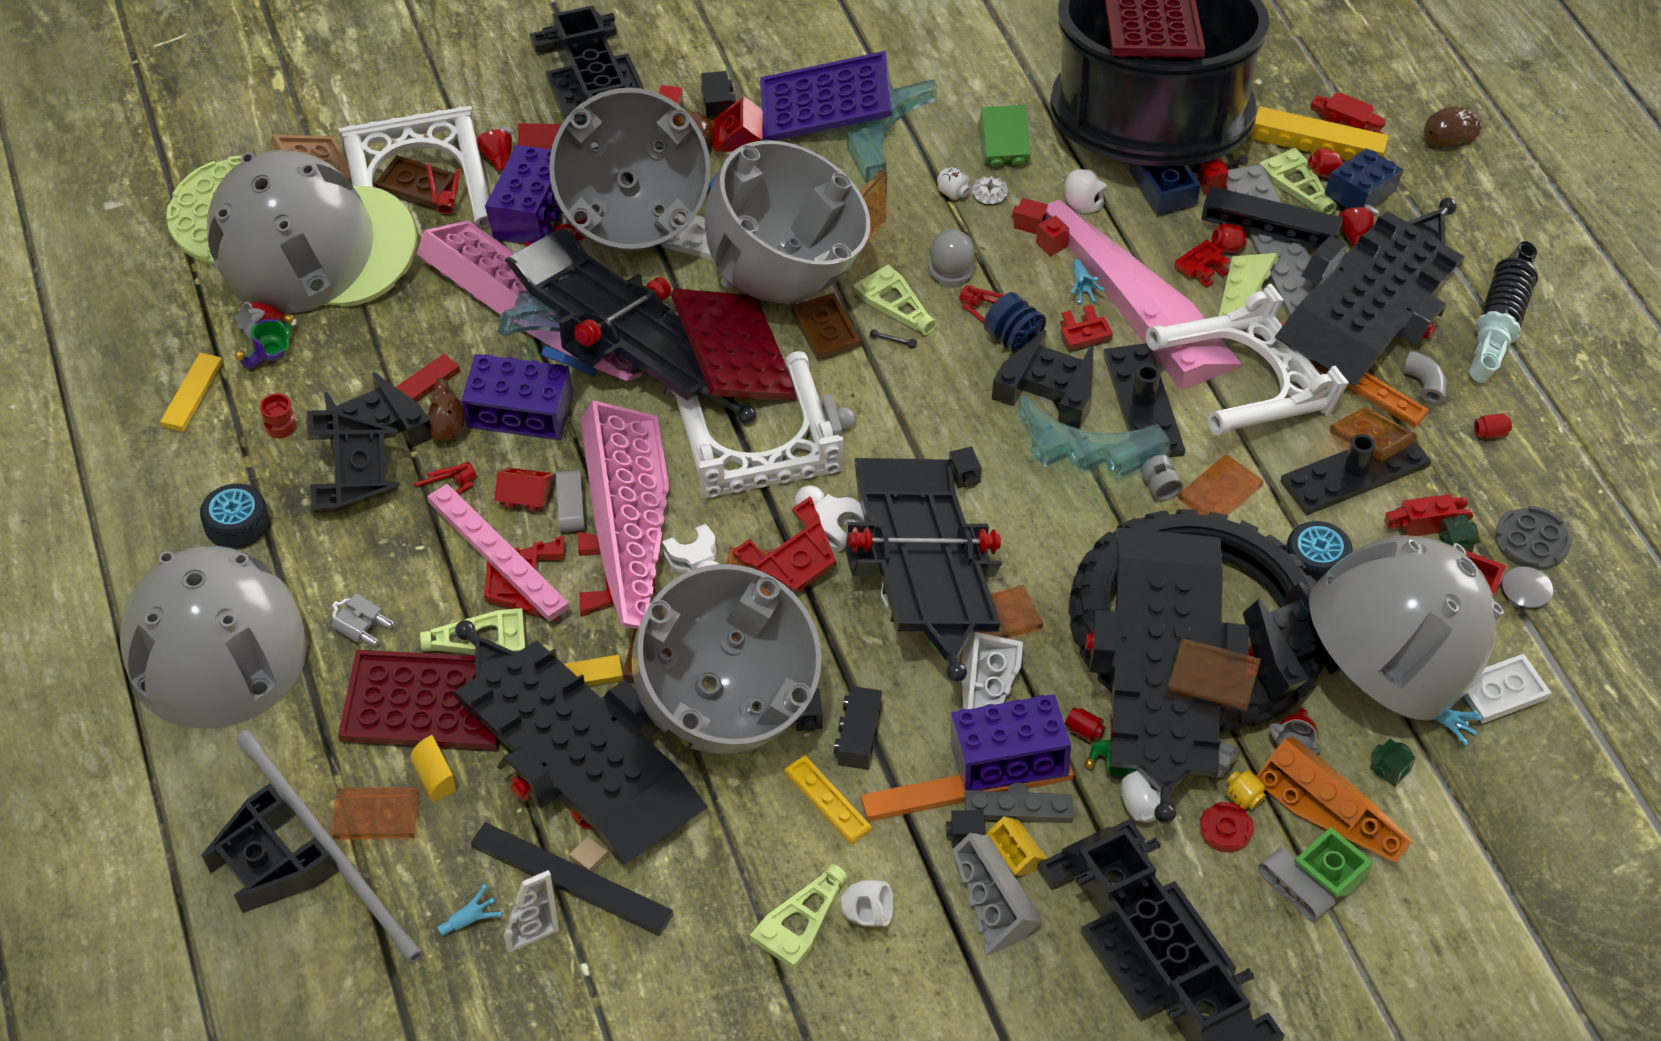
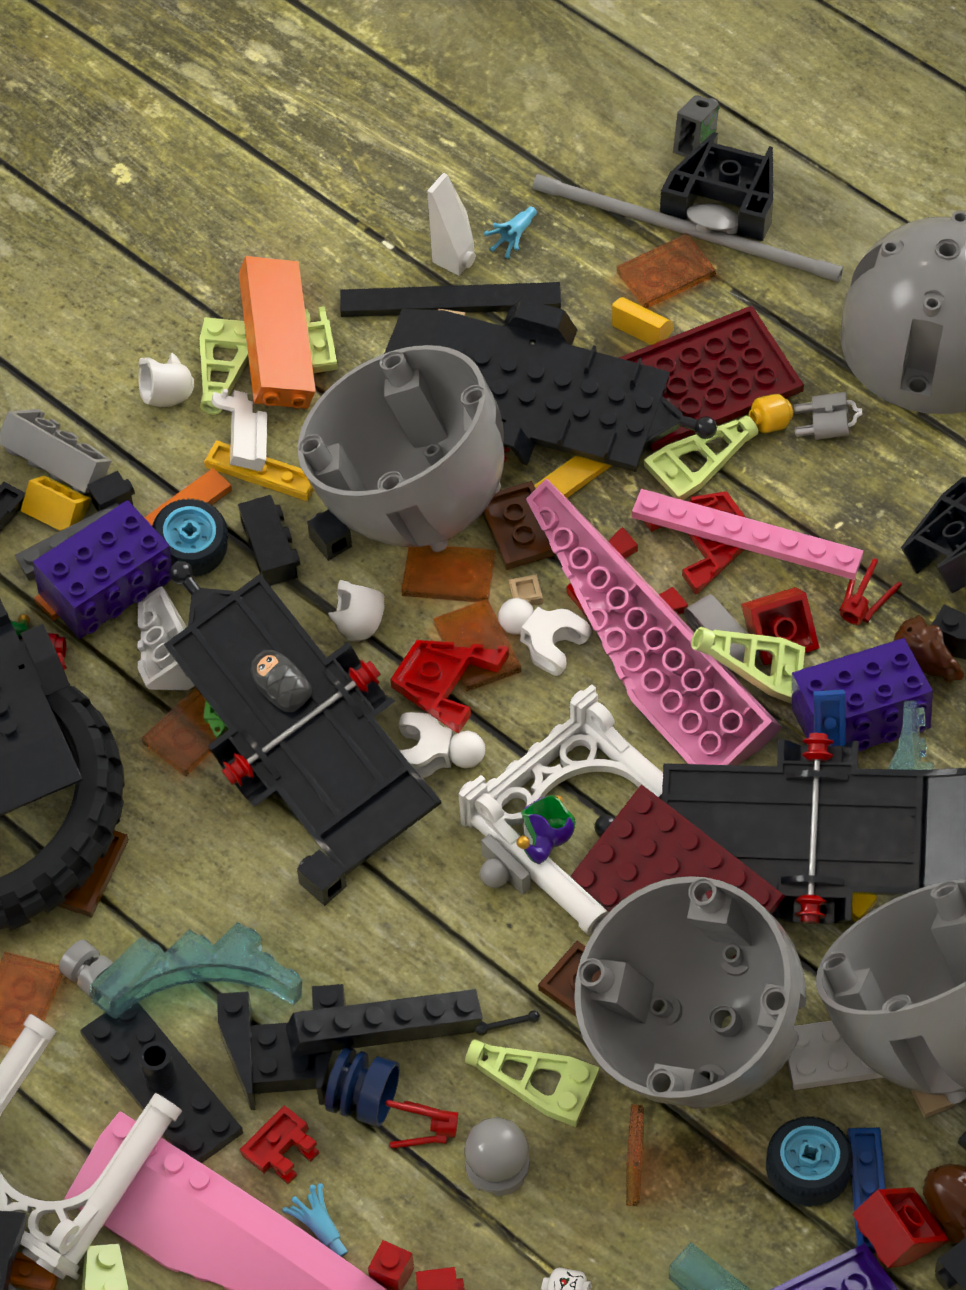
camera: 155 degrees right, 5 degrees up
none -> wheel [152,498,228,577]
none -> white piece [212,389,267,472]
none -> orange brick [239,256,316,409]
none -> dark grey piece [250,650,312,712]
none -> black brick [286,989,483,1057]
none -> yellowish green hinge [305,306,338,373]
none -> white piece [328,580,384,642]
none -> piece [517,795,576,864]
none -> dark grey torso [673,95,720,157]
none -> light grey dish [687,203,738,234]
none -> yellowish green plate [691,627,805,704]
none -> yellow head [749,394,793,433]

